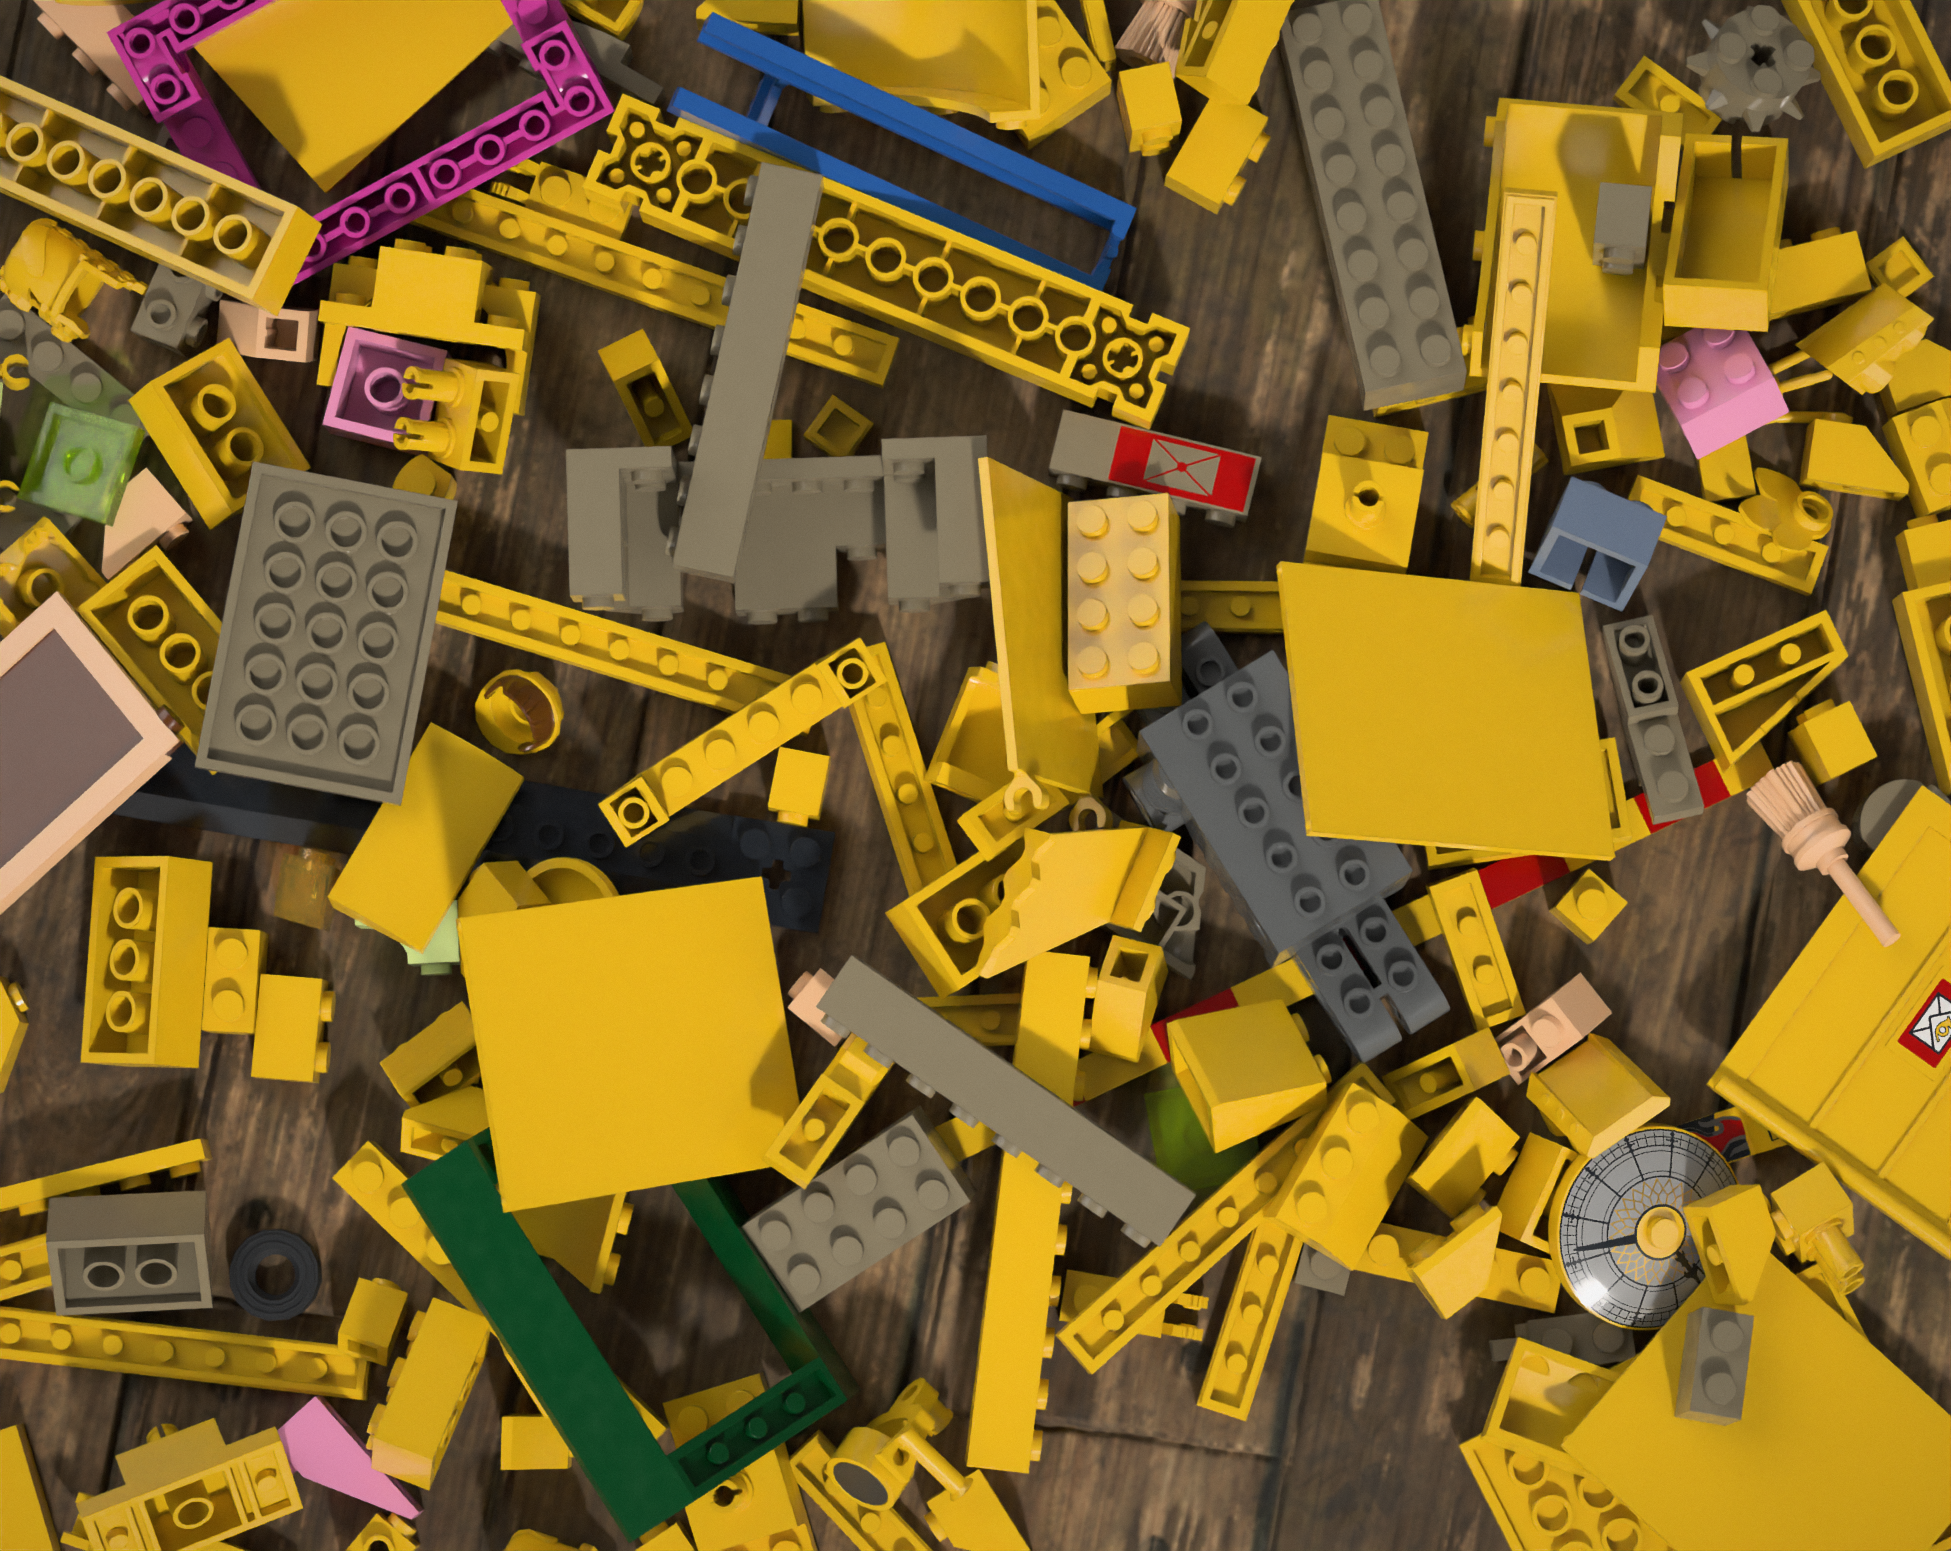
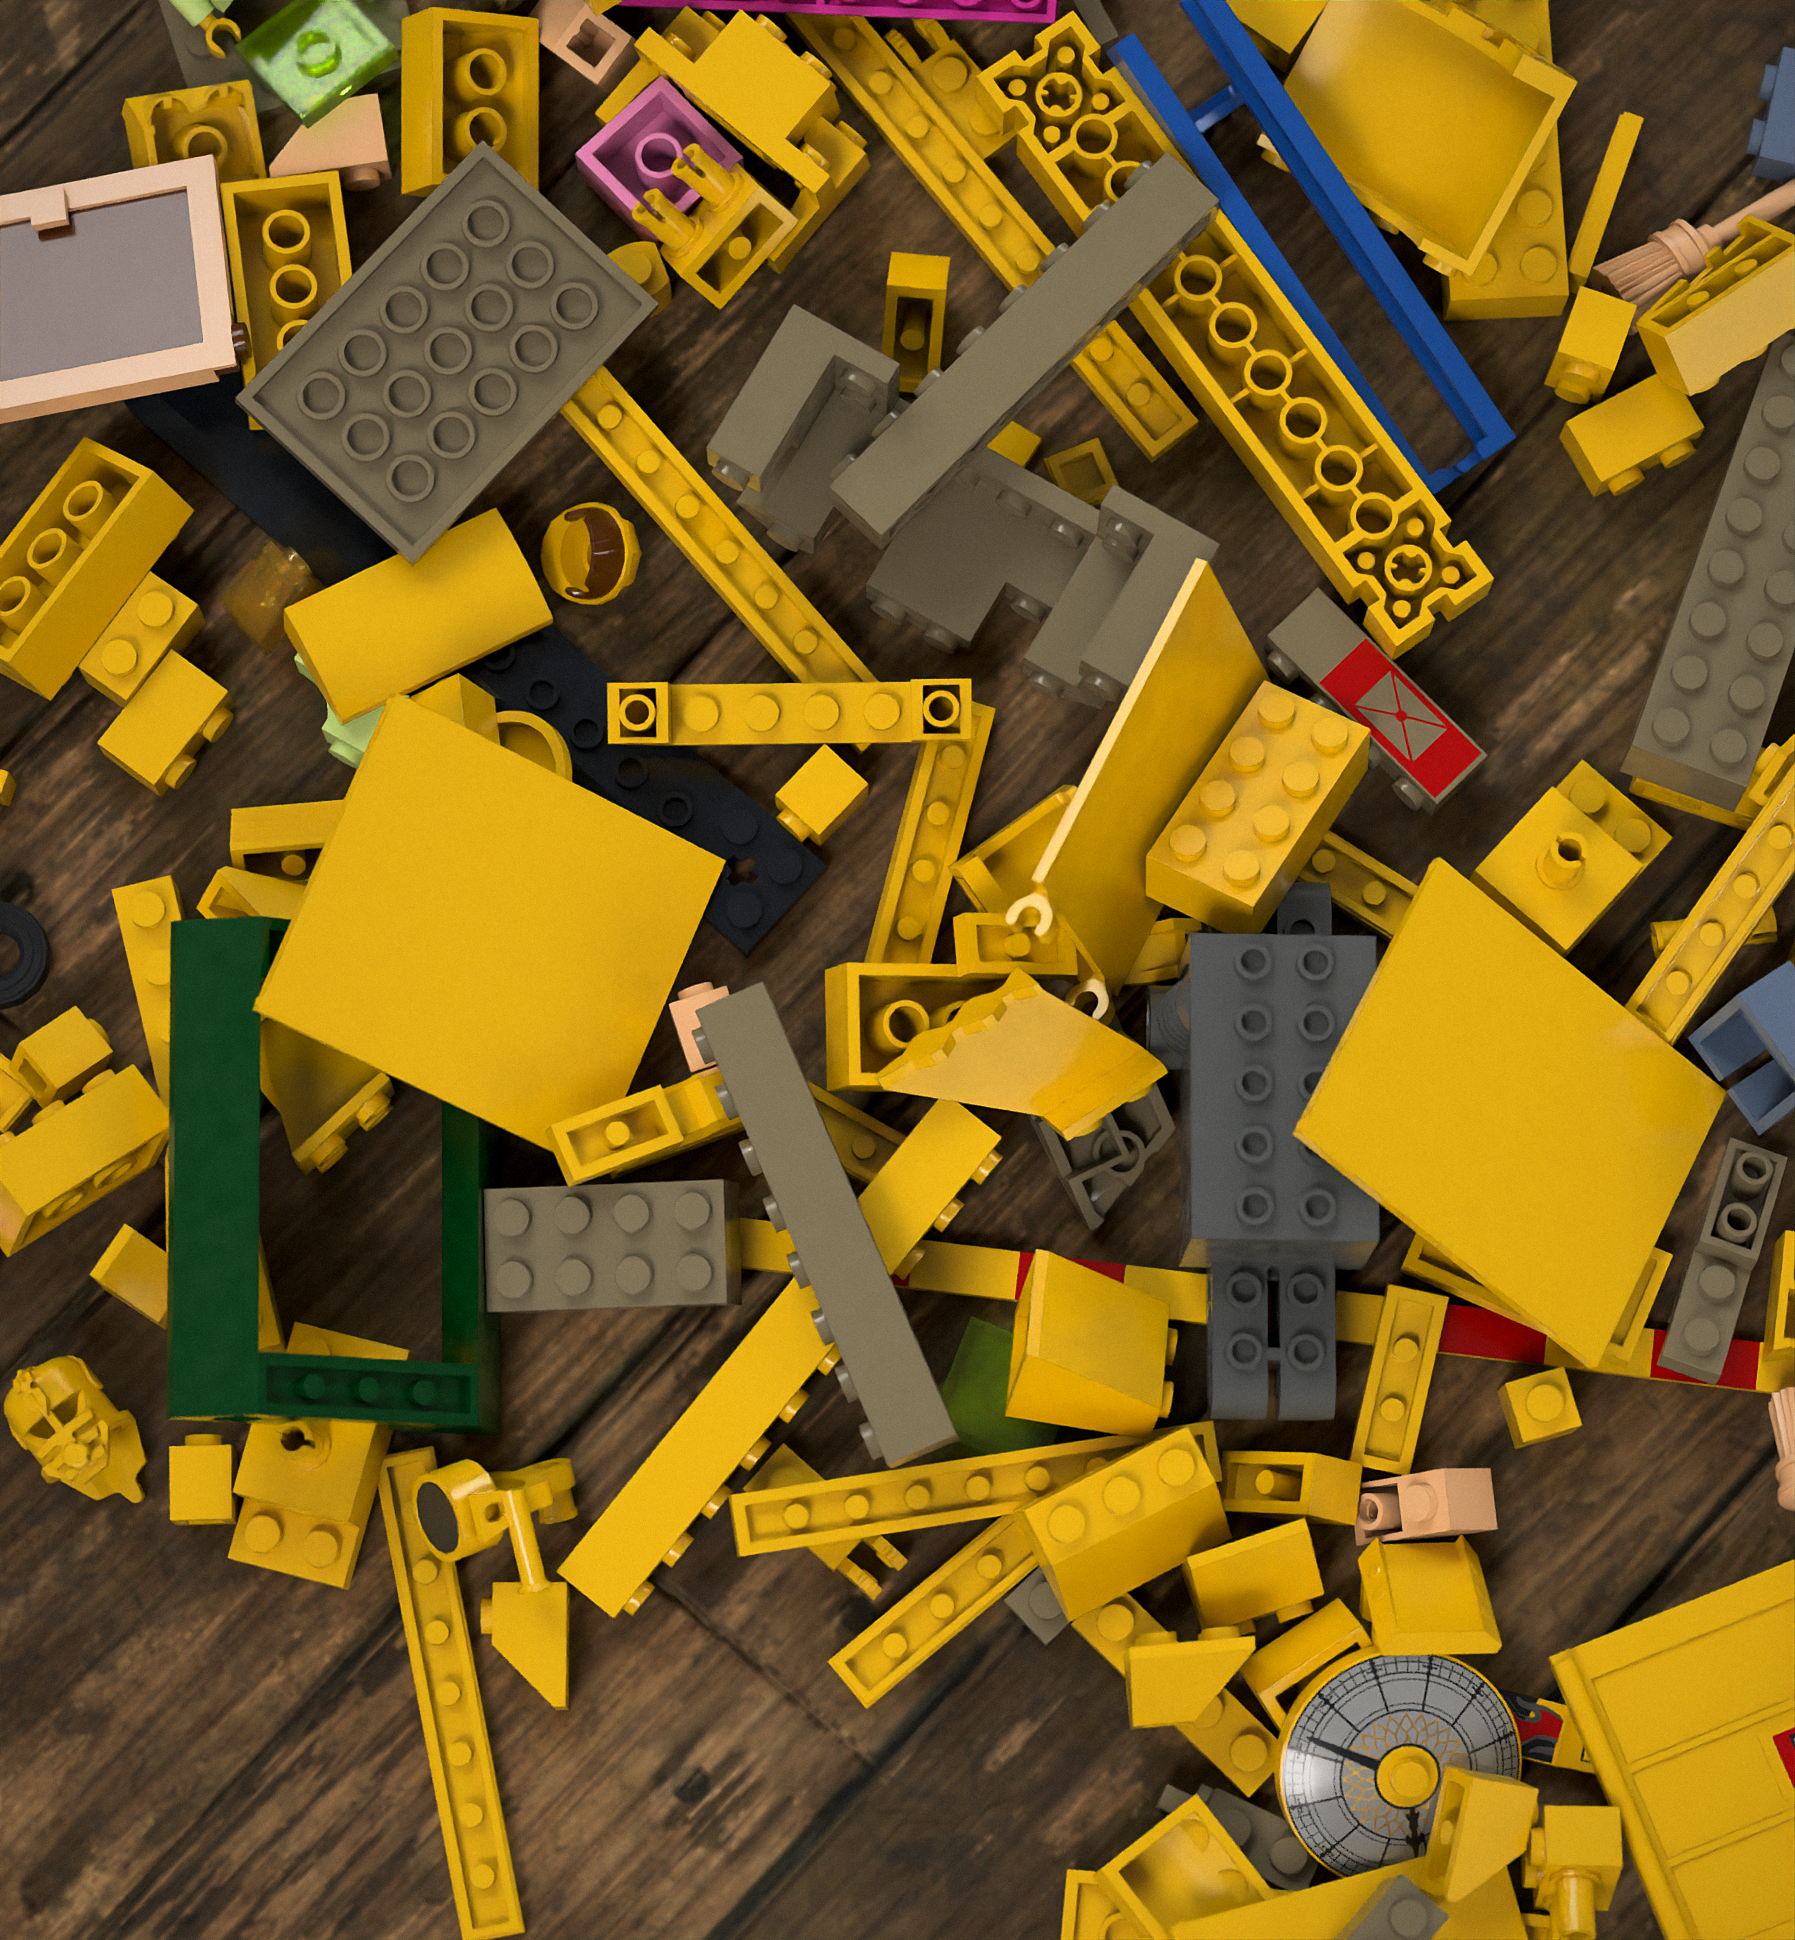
camera: 30 degrees right, 5 degrees down
yellow slope [1089,935,1168,1063] -> none

